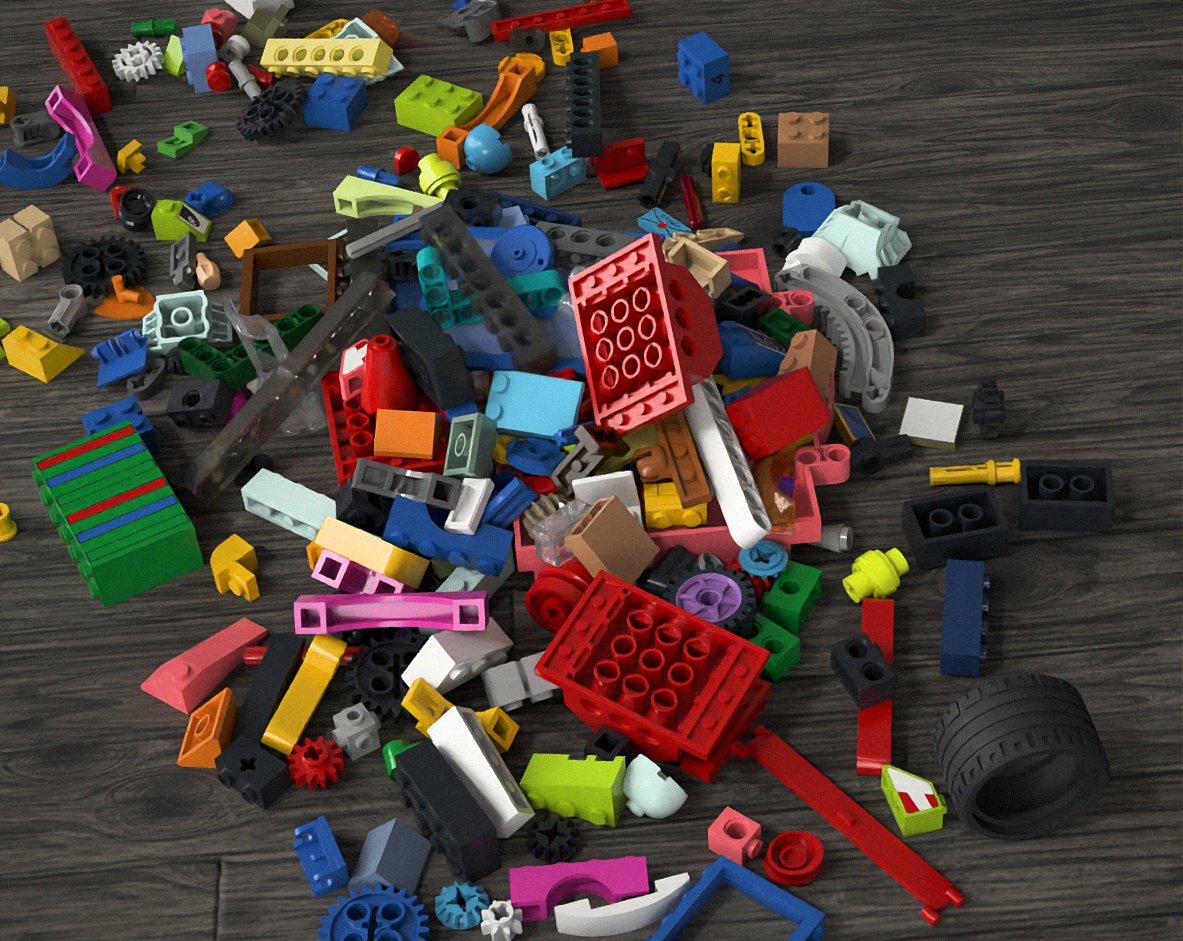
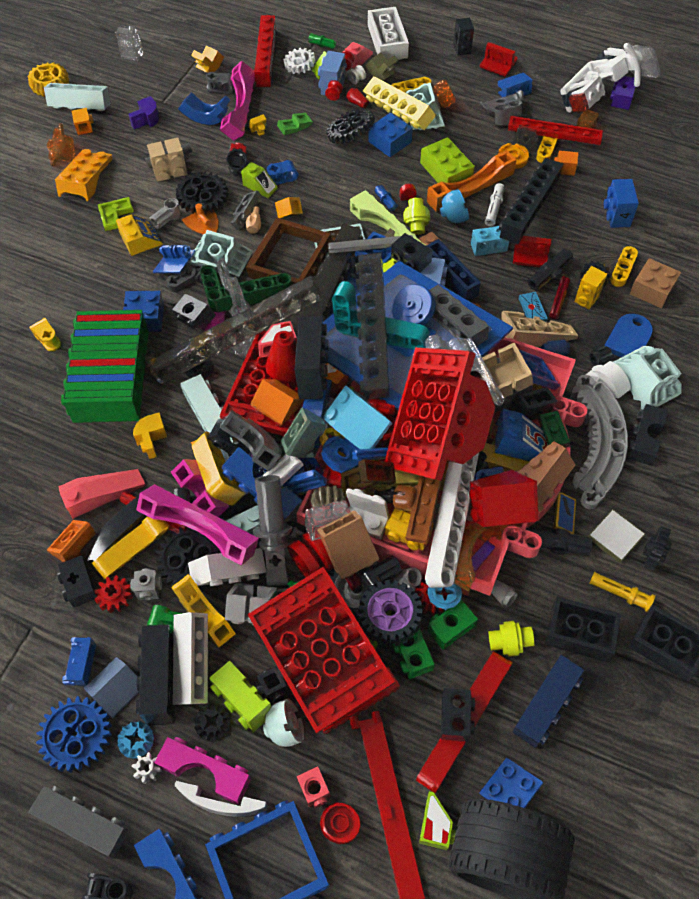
camera: 25 degrees right, 15 degrees up
light grey pin [228,59,261,101] -> none
none -> dark grey piece [253,475,293,587]

